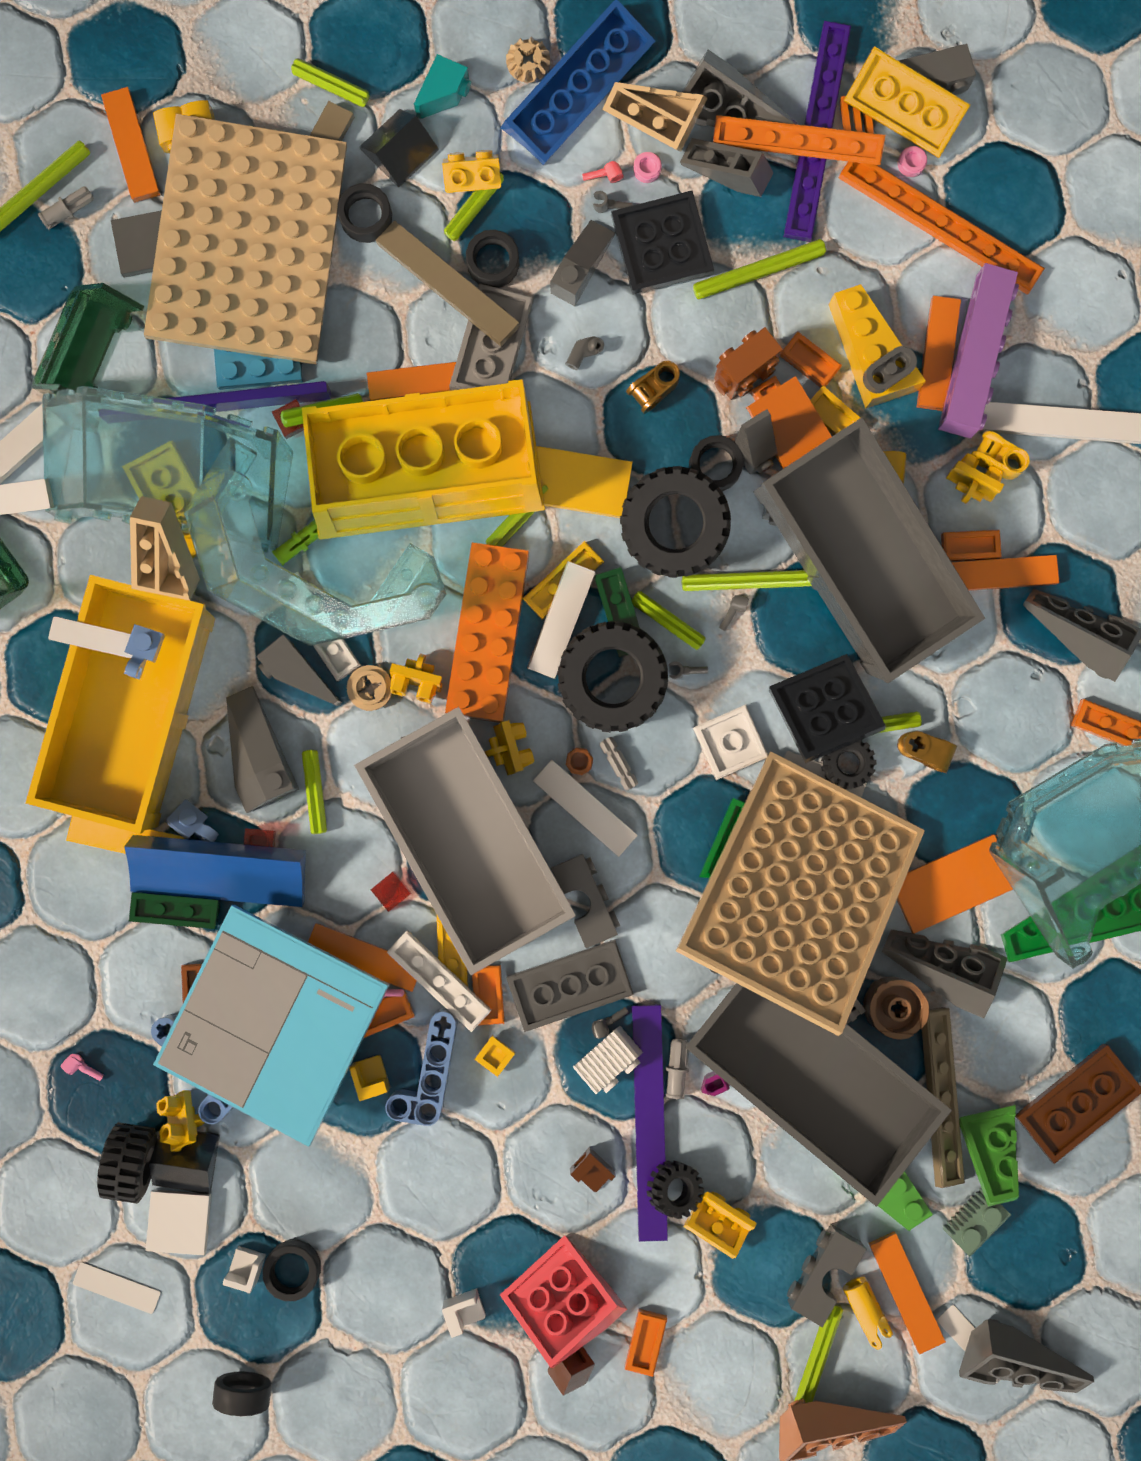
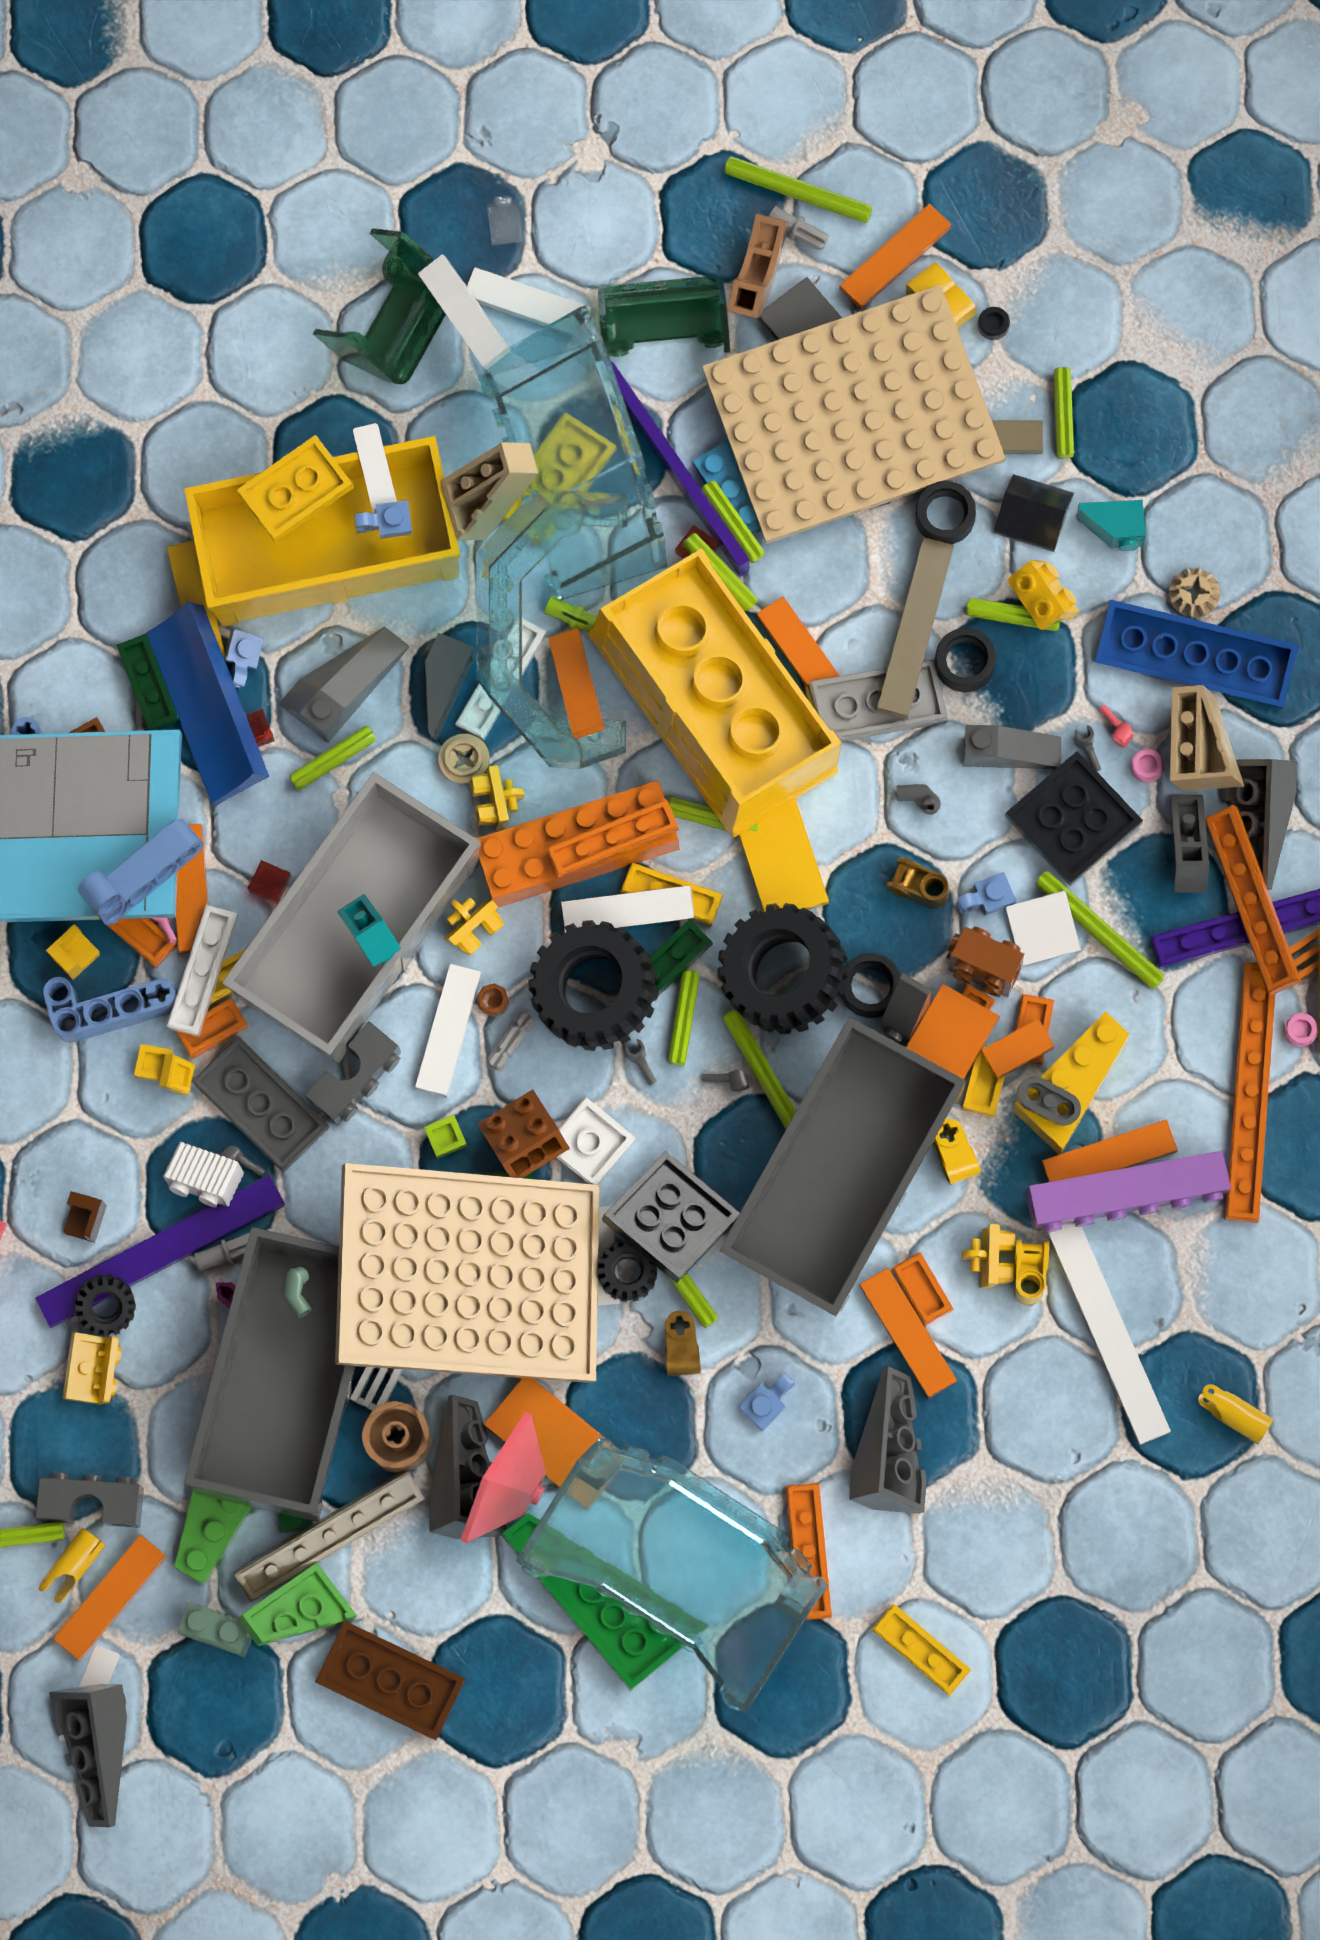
camera: 75 degrees right, 10 degrees down
none -> medium blue beam [78,819,204,925]
none -> yellow tile [159,1055,195,1095]
none -> yellow plate [237,435,354,543]
none -> sand green arm [282,1267,312,1319]
none -> teal slope [337,894,401,967]
none -> lime plate [424,1114,467,1159]
none -> coral slope [460,1412,546,1543]
none -> dark orange brick [477,1089,570,1178]
none -> orange tile [546,799,679,880]
none -> orange tile [548,627,605,740]
none -> lime axle [701,480,765,564]
none -> medium nougat arch [727,213,788,318]
none -> medium blue plate [739,1373,795,1431]
none -> medium blue plate [956,872,1016,916]
none -> black tile [978,307,1010,340]
none -> orange tile [981,1018,1055,1080]
none -> white sticker [1006,891,1081,966]

